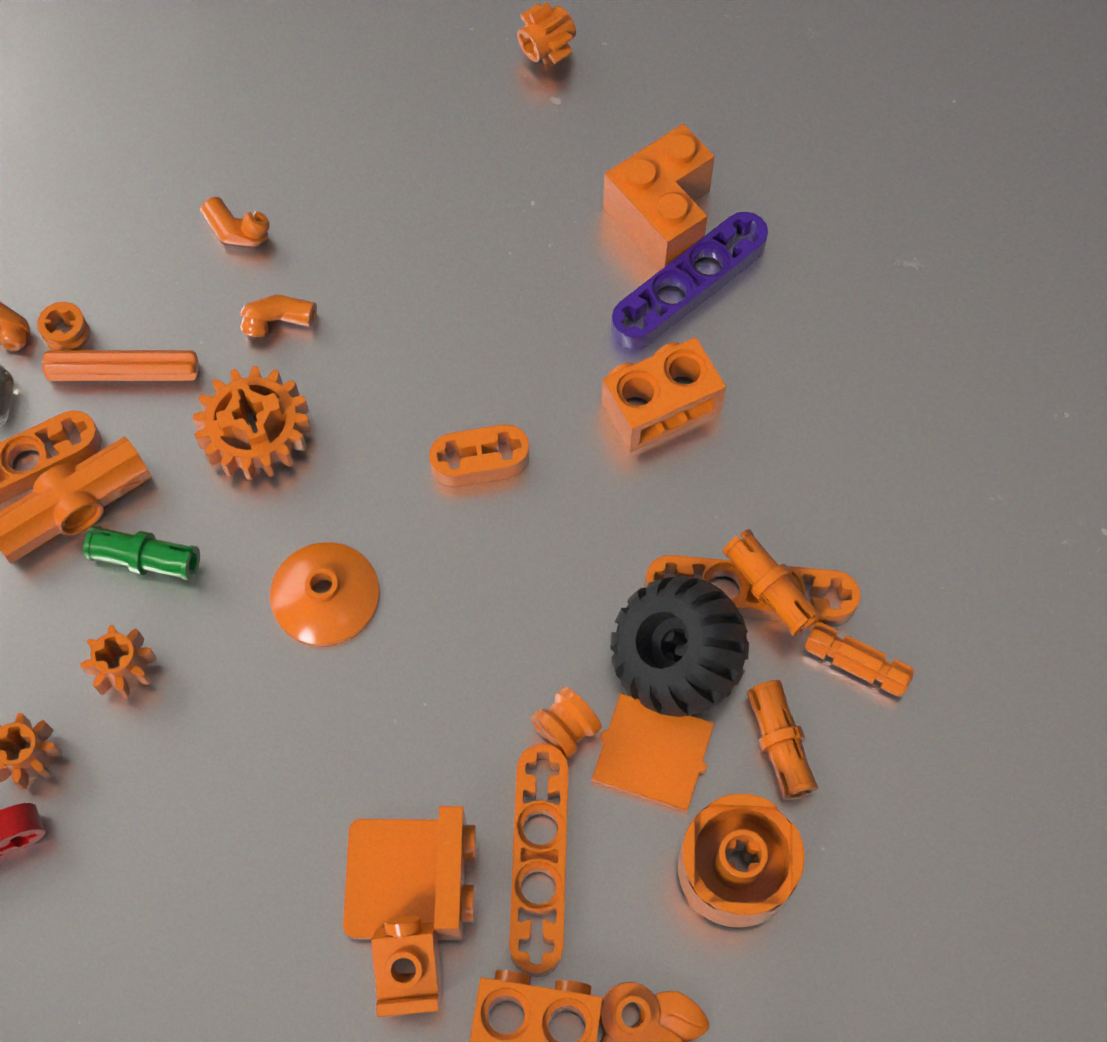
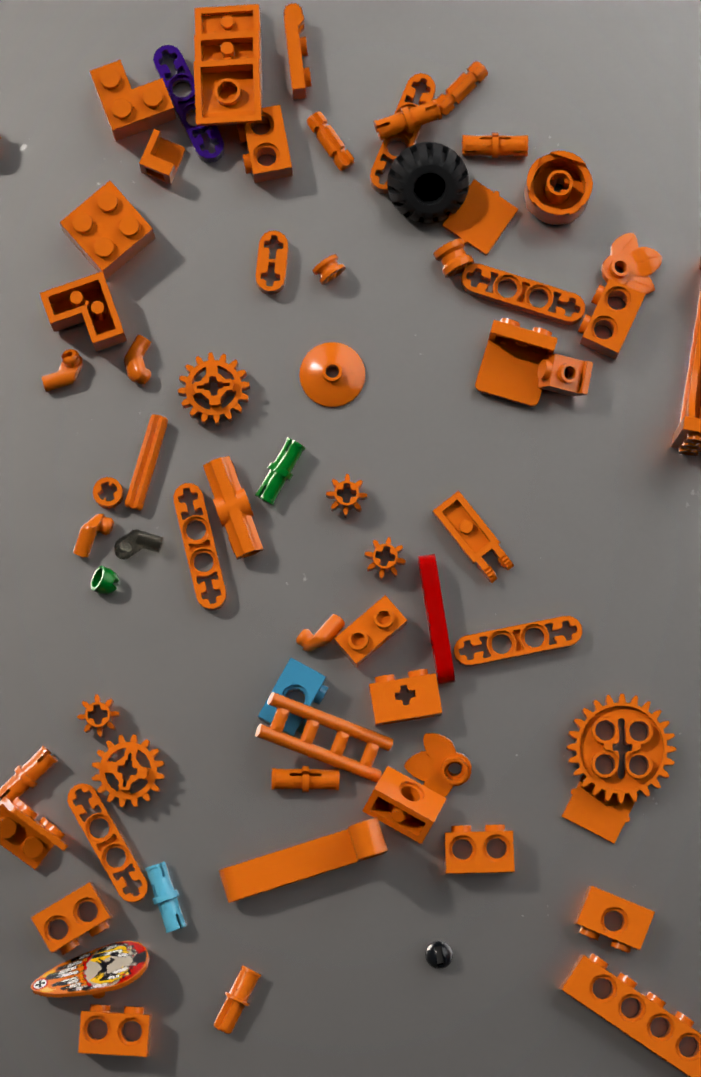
camera: 75 degrees left, 15 degrees up
none -> orange brick [40,271,127,352]
none -> orange brick [60,180,155,280]
none -> orange panel [139,129,185,184]
none -> orange slope [194,4,262,126]
none -> orange hinge [283,3,312,100]
none -> orange axle [307,111,354,171]
none -> orange bush [312,254,346,285]
none -> orange hinge [432,491,514,583]

